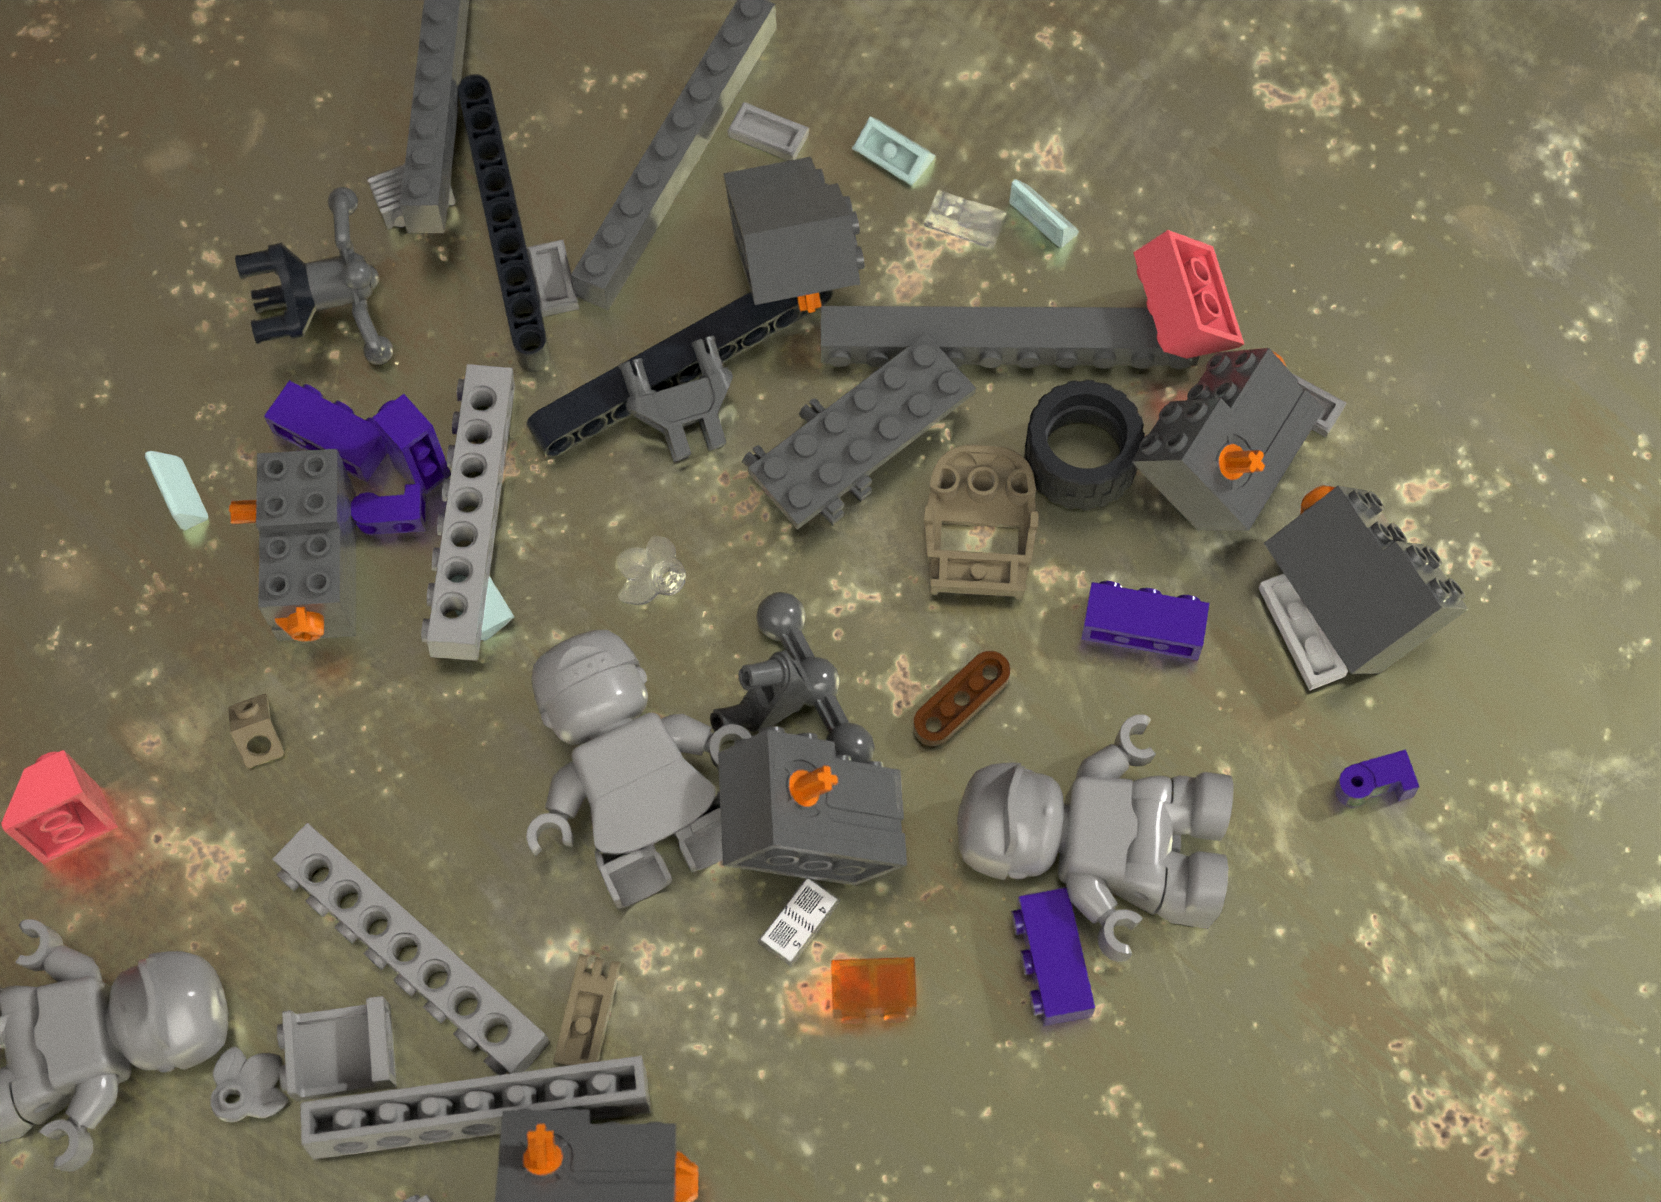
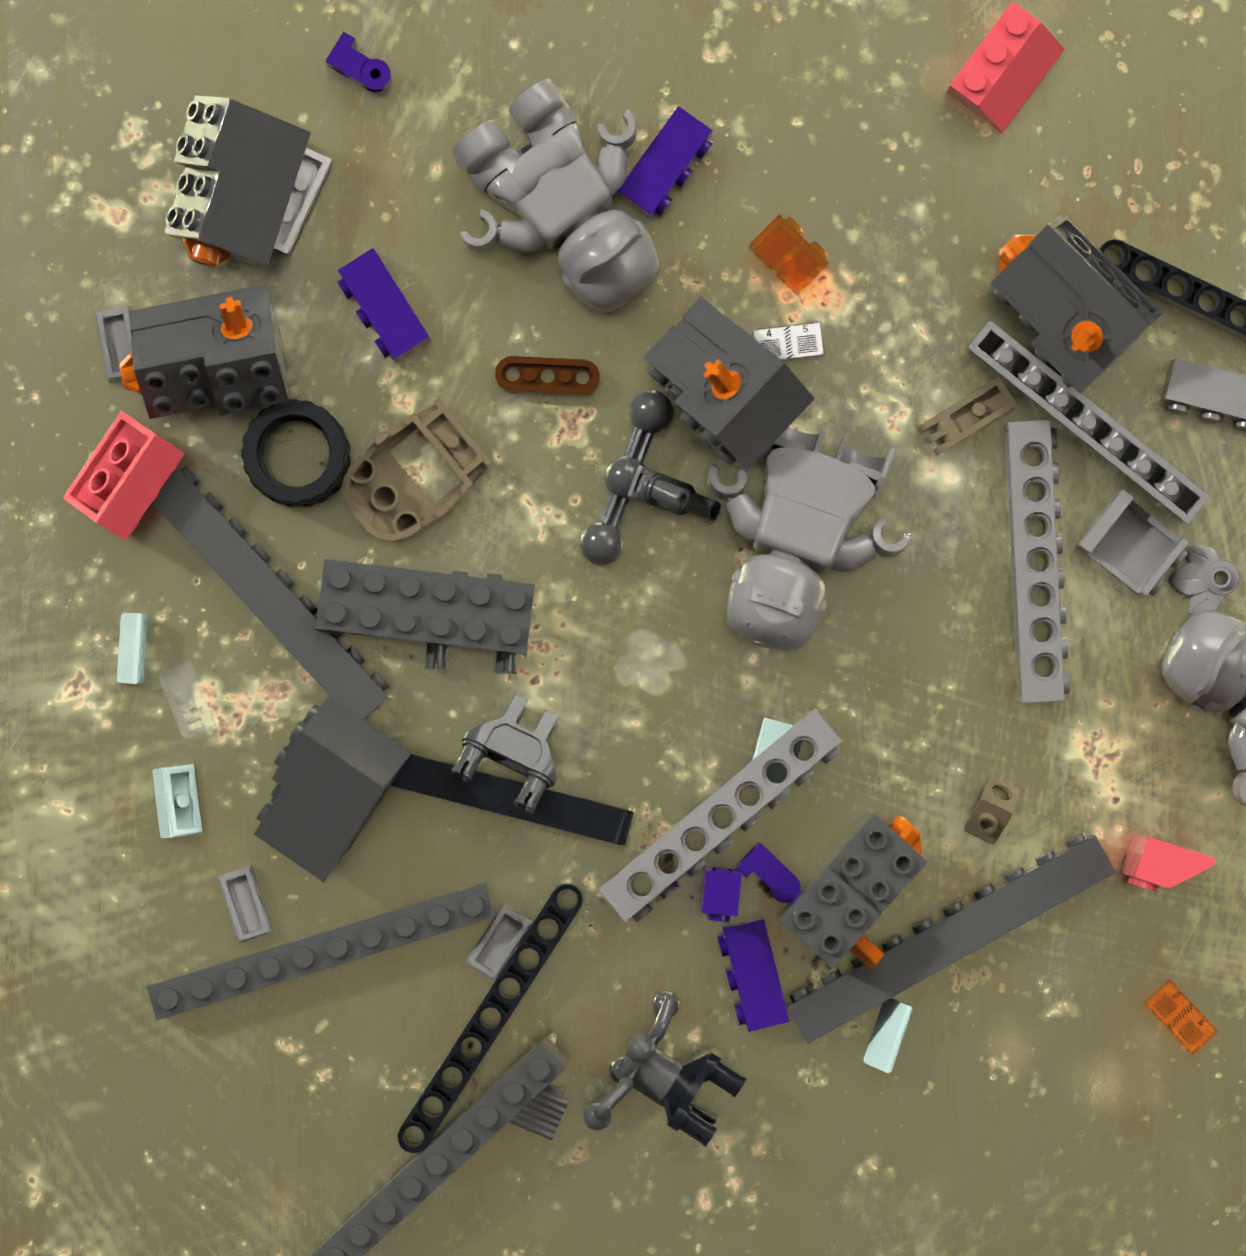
camera: 135 degrees left, 20 degrees up
none -> dark grey brick [786,832,1116,1044]

